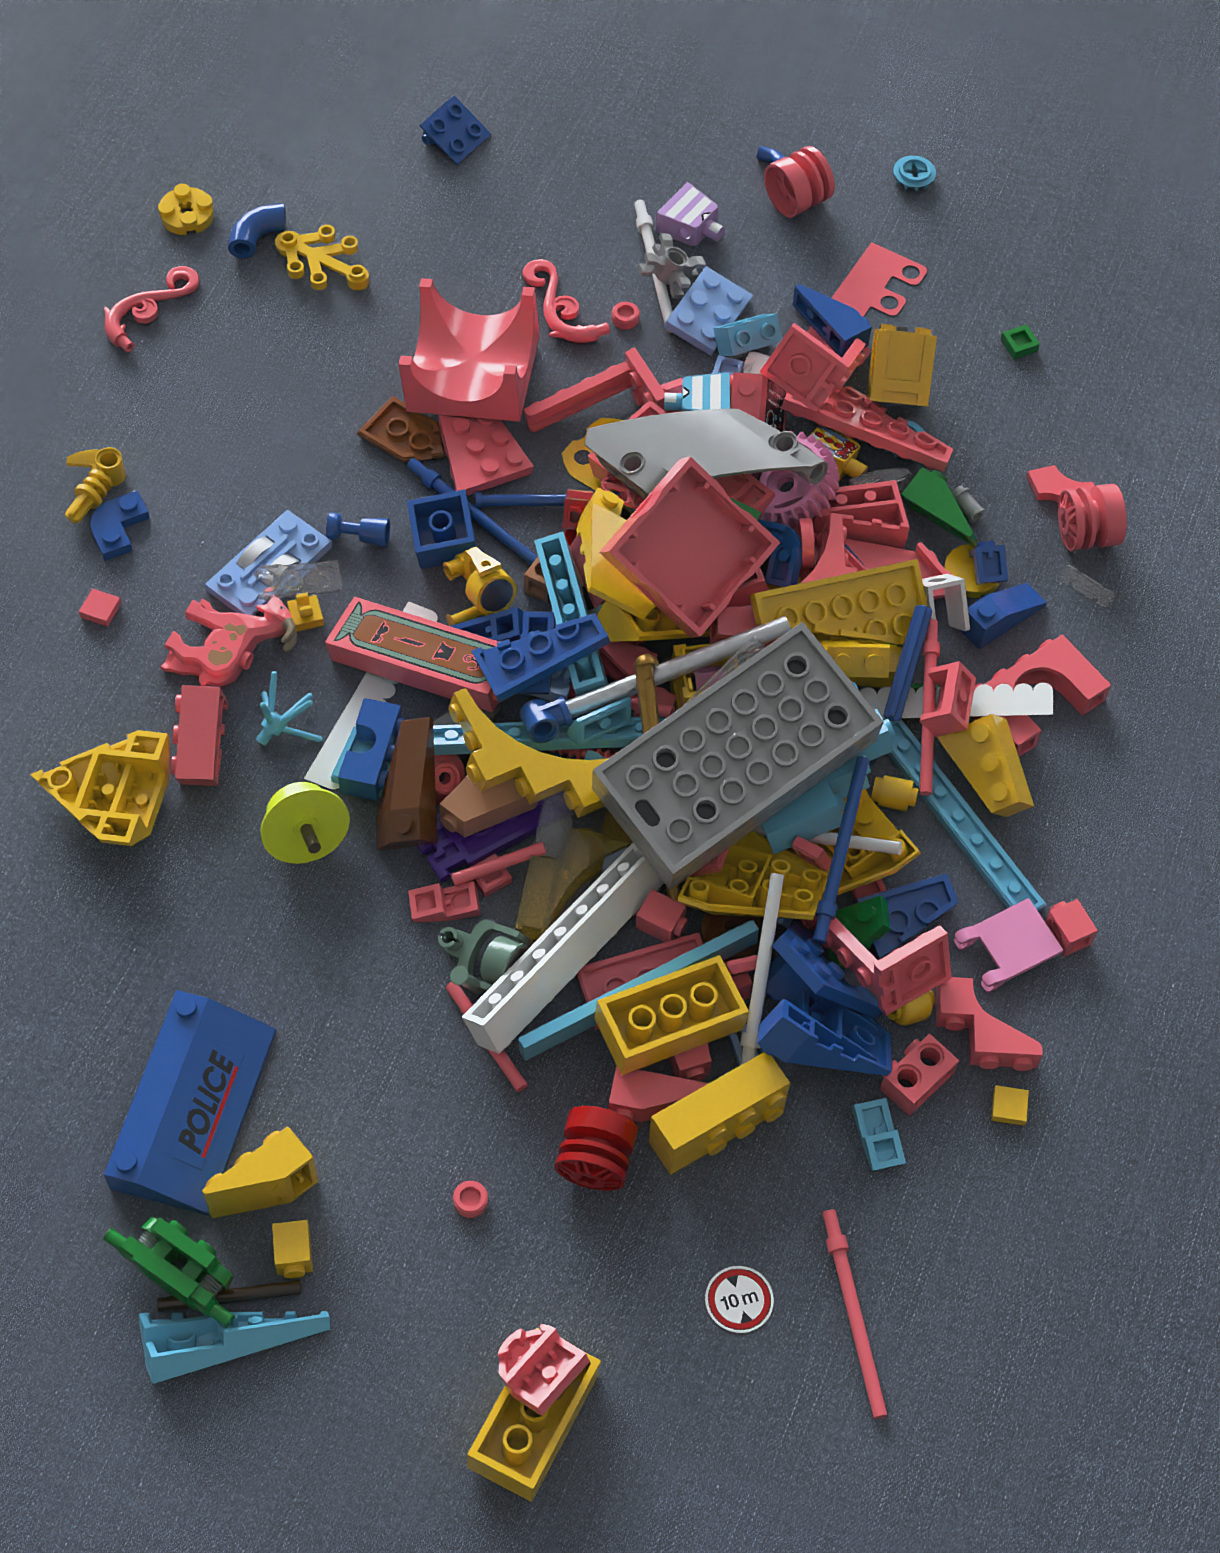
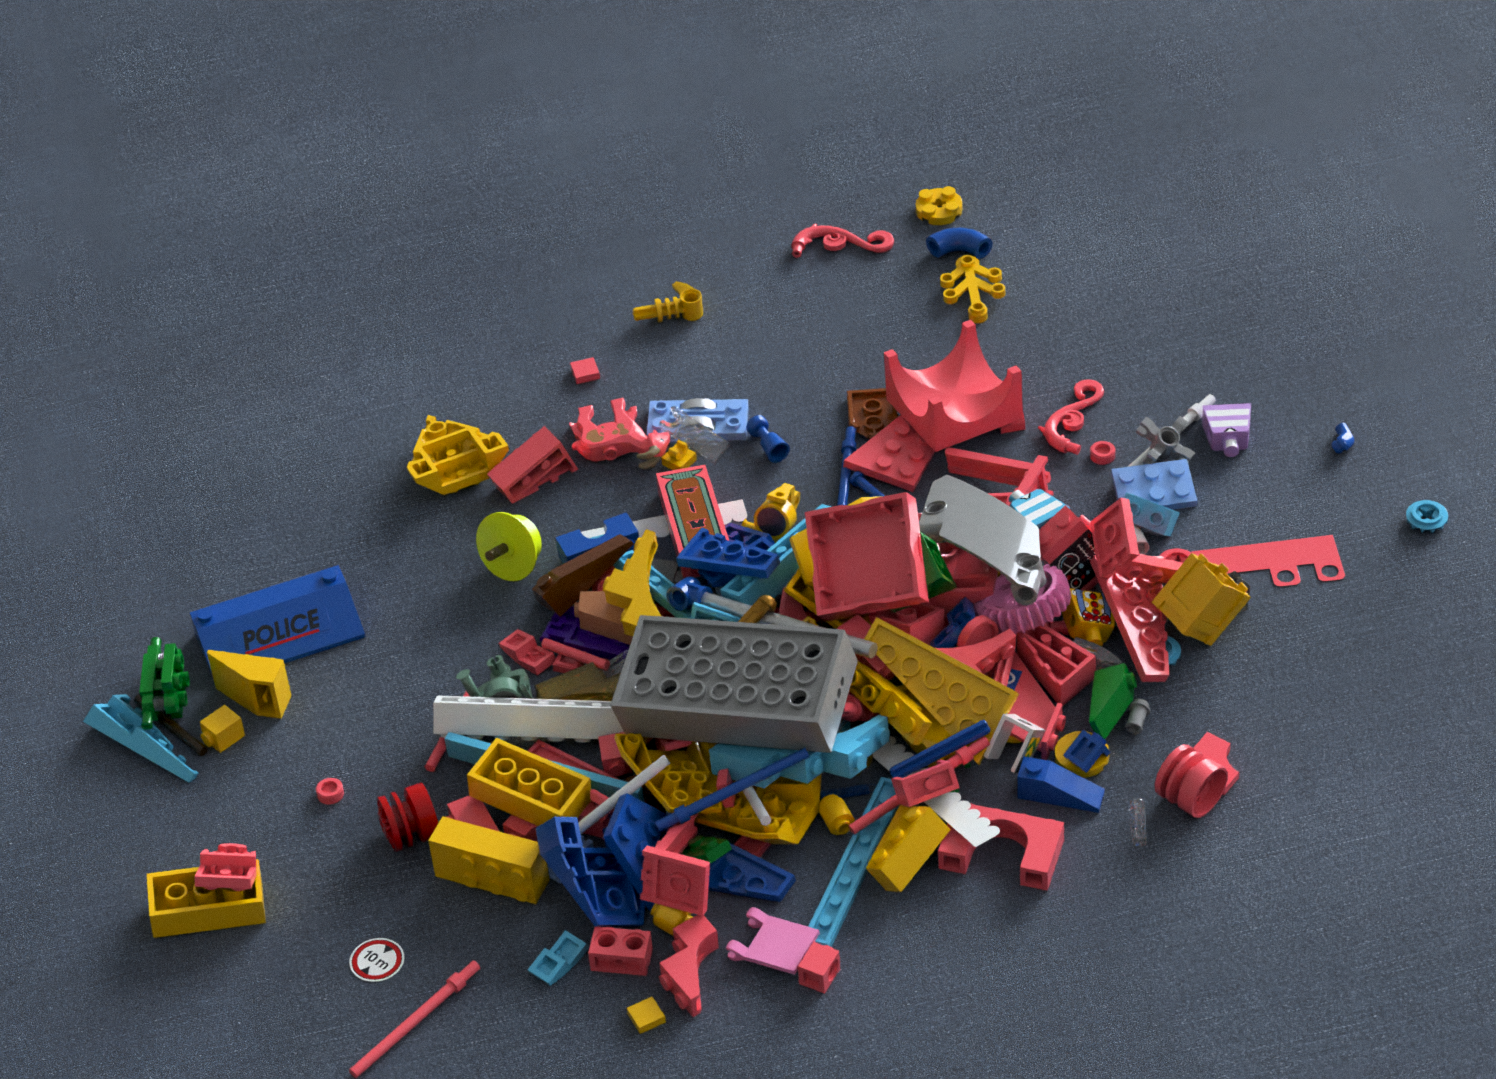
camera: 60 degrees right, 15 degrees down
blue plate [90,490,150,561] -> none
medium azure plant [256,671,323,746] -> none
blue brick [407,489,477,569] -> none
blue hinge [419,95,491,165] -> none
coral wheel [764,146,835,218] -> none
blue slope [792,284,872,357] -> none
green tile [1000,324,1040,359] -> none

